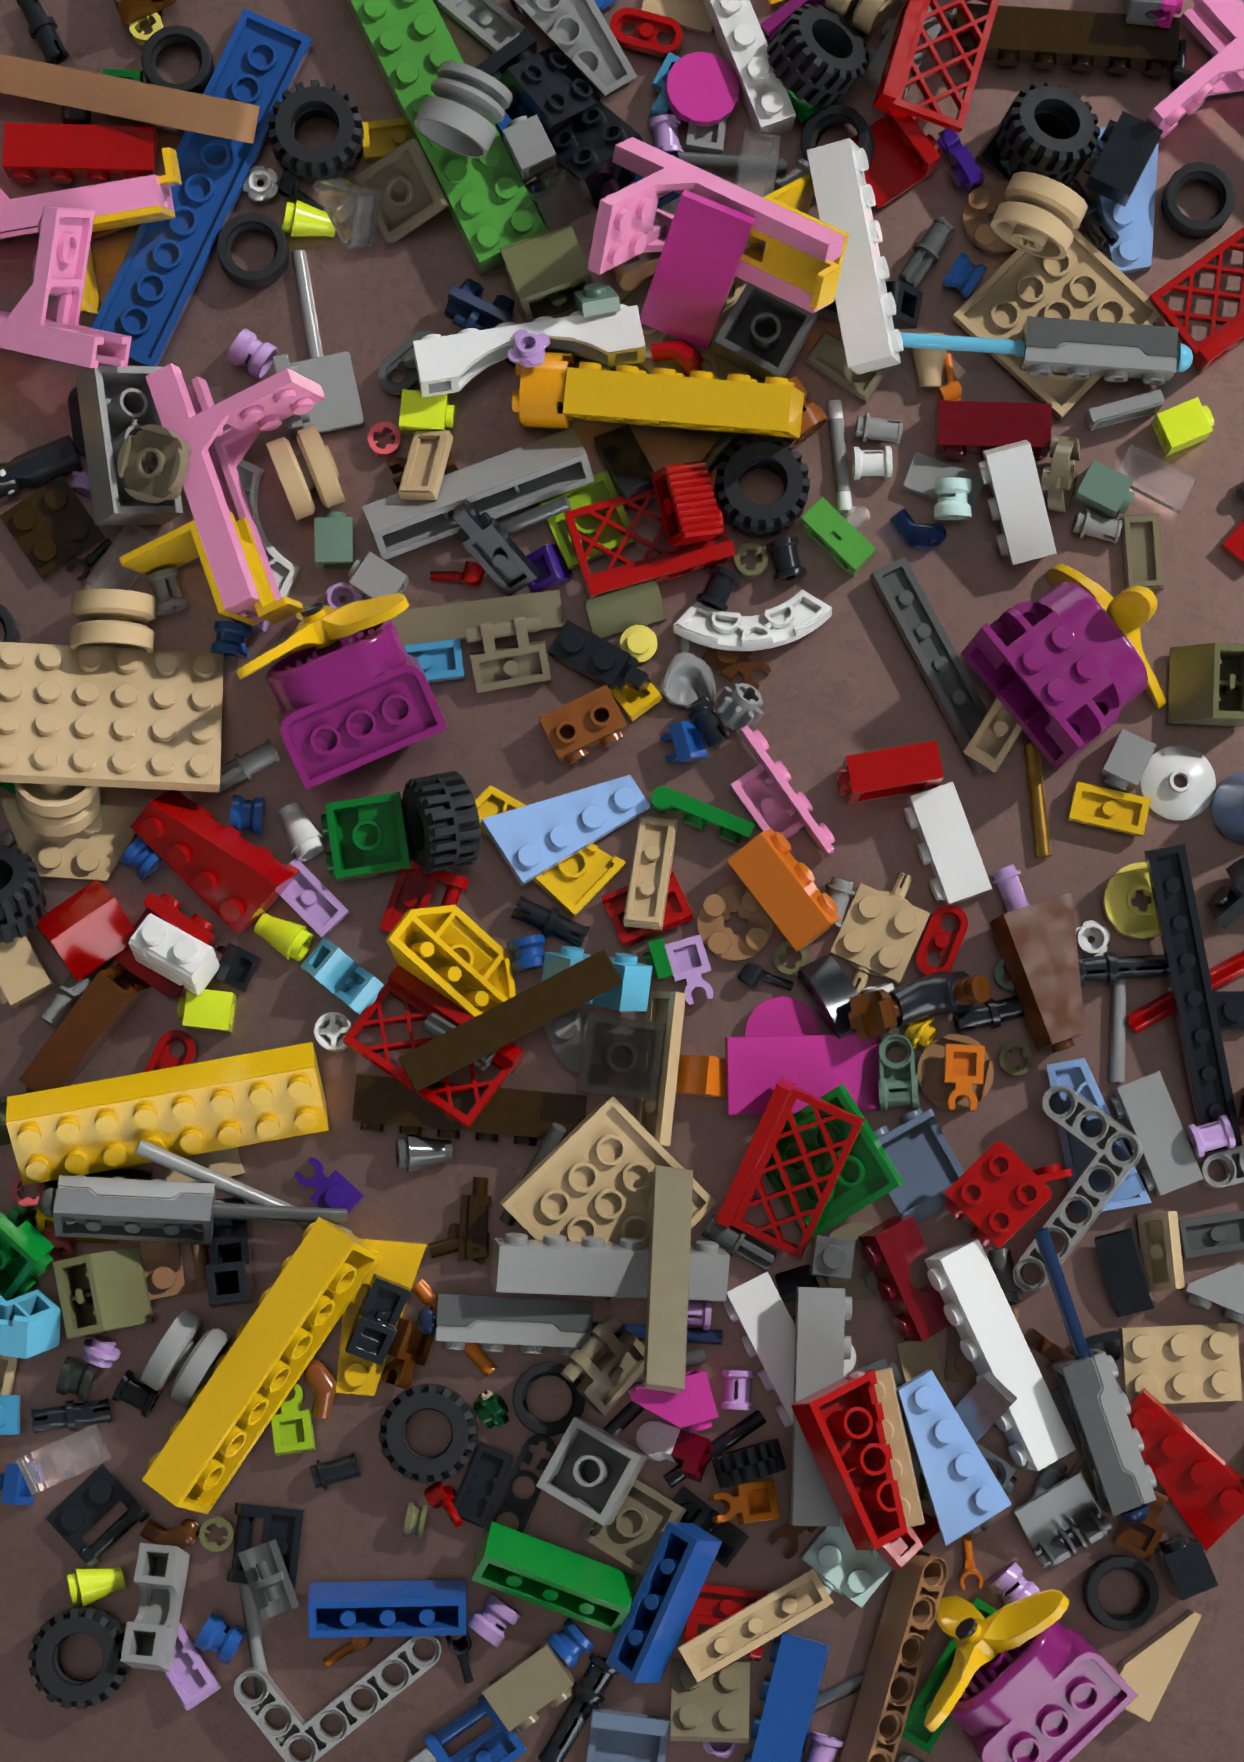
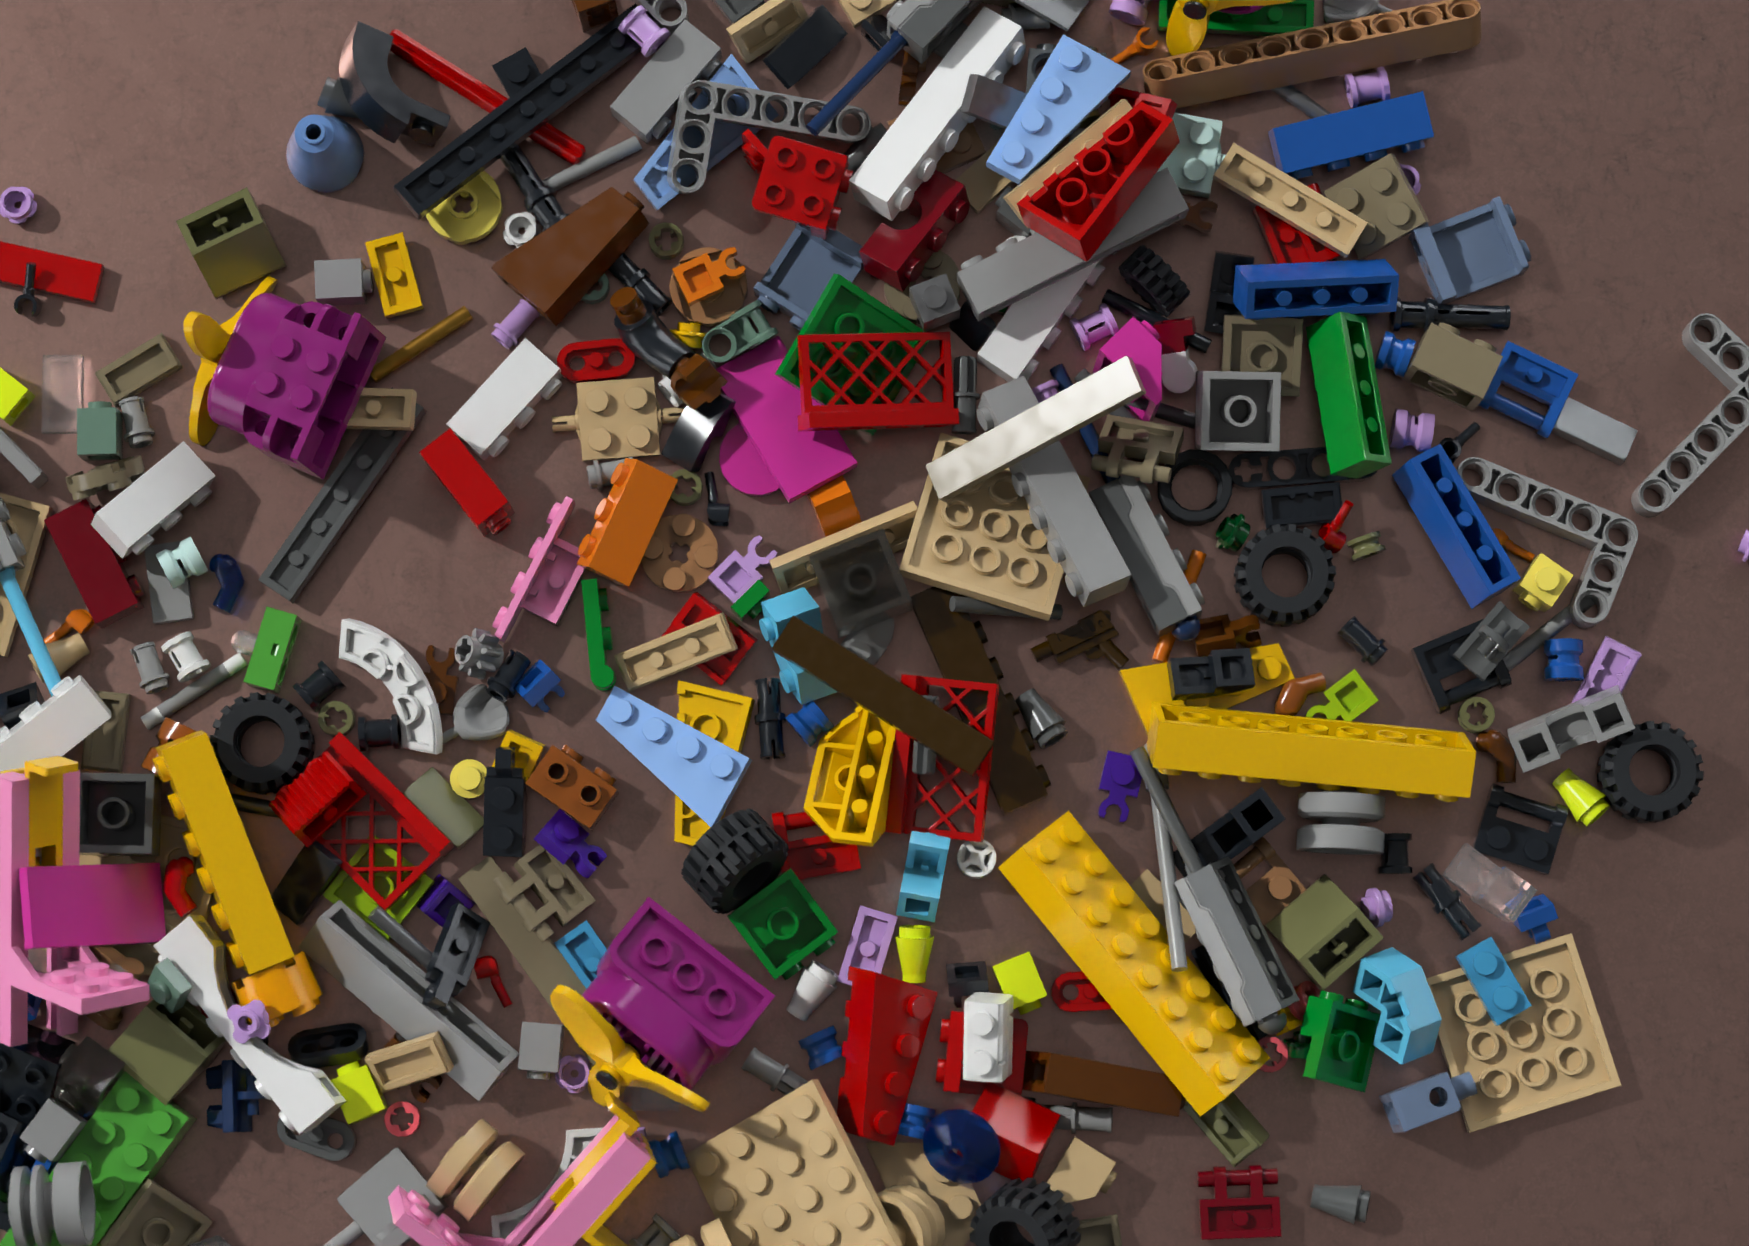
camera: 115 degrees left, 0 degrees up
pearl dark grey wheel [56,1356,98,1402] -> none
sand green brick [314,511,355,570] -> none
orange plate [708,1480,780,1525] -> none
white dish [1140,746,1216,821] -> none
none -> black plate [288,1023,369,1068]
none -> dark purple plate [534,809,607,878]
none -> clear blue dish [923,1109,1001,1184]
none -> light yellow brick [1512,553,1574,613]

